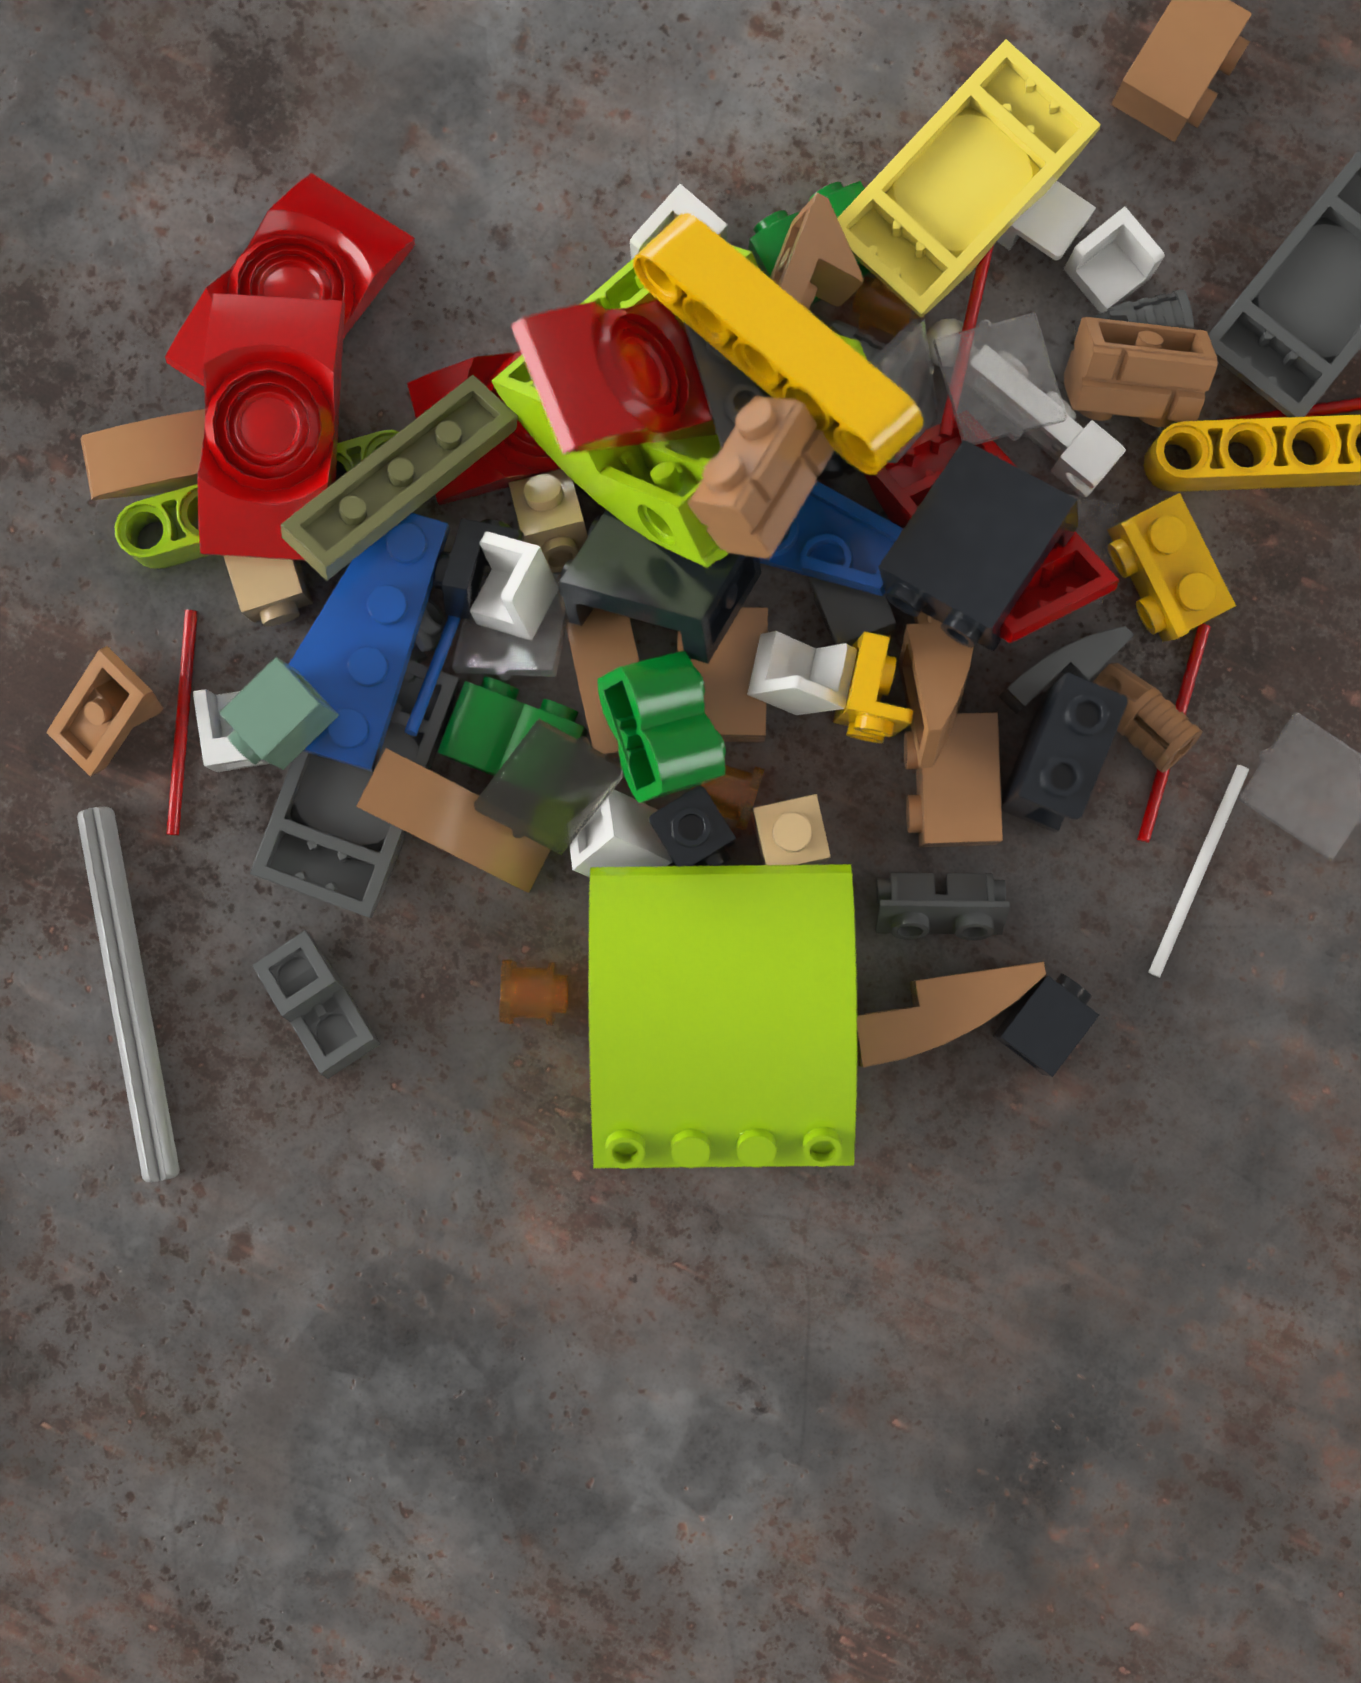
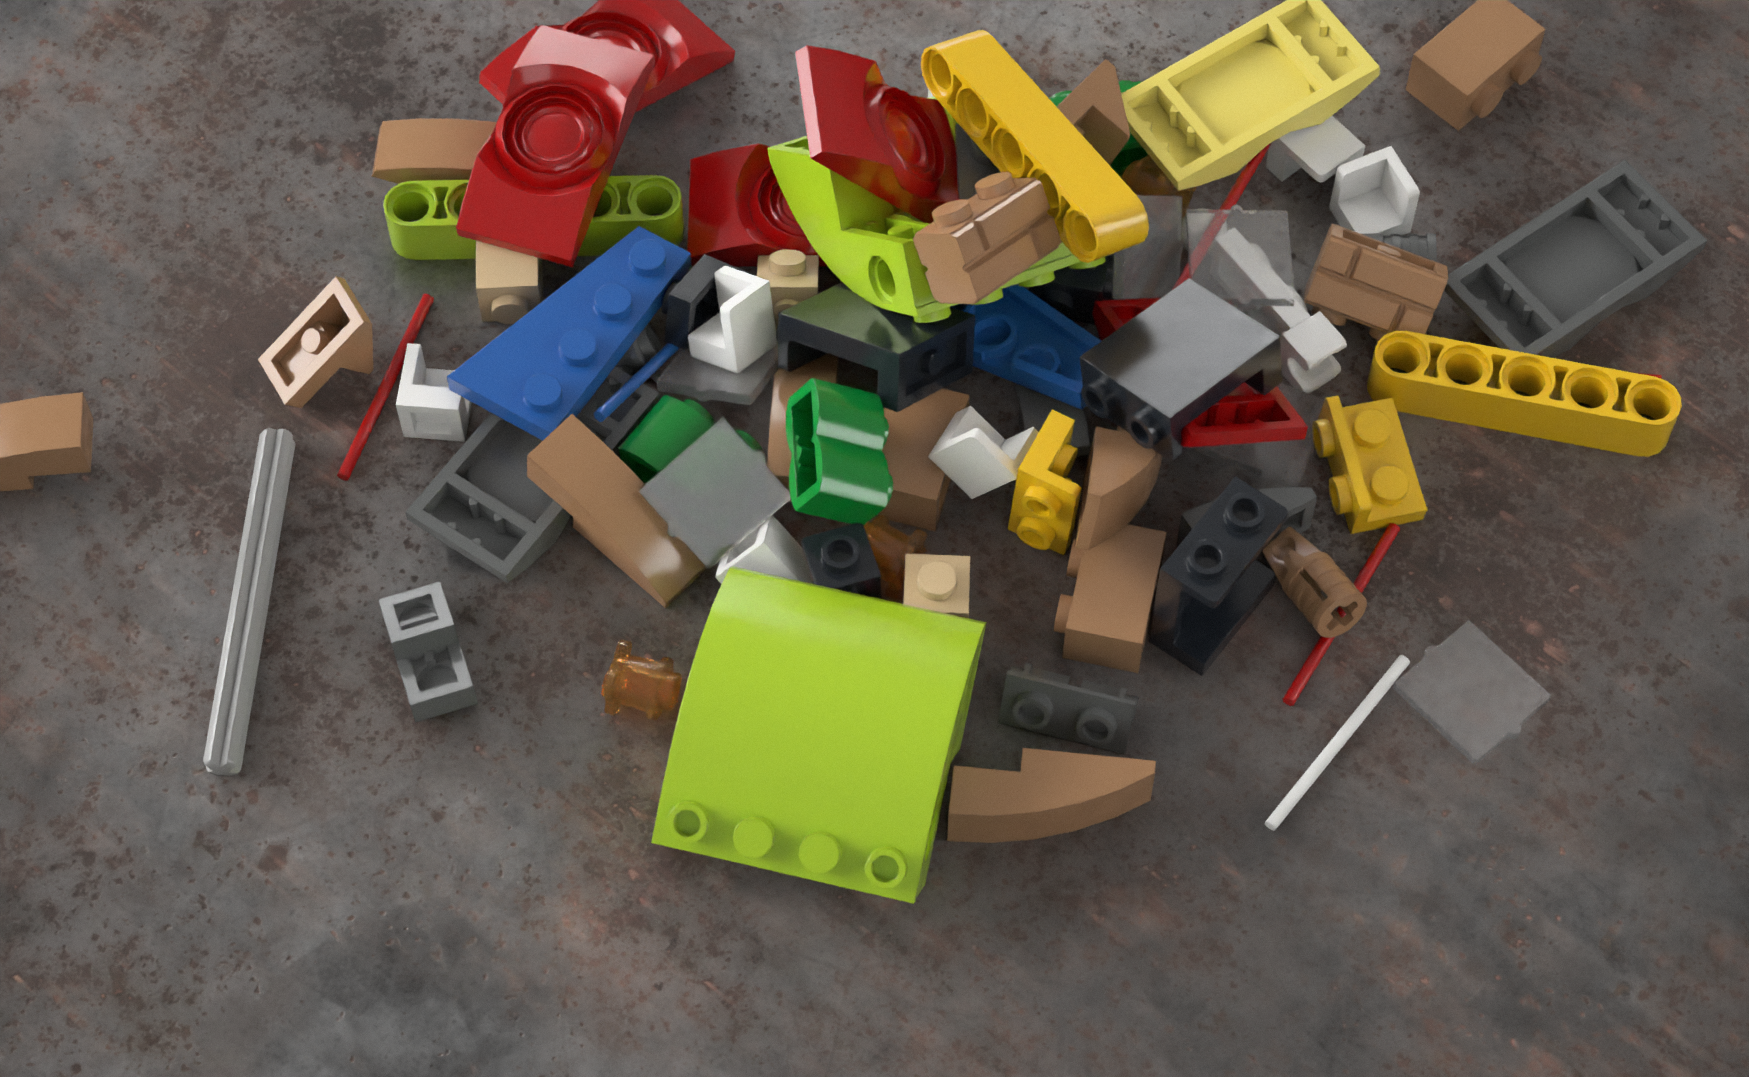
camera: 10 degrees right, 25 degrees down
sand green brick [219,657,339,770] -> none
olive plate [281,375,518,580] -> none
black brick [993,973,1100,1077] -> none

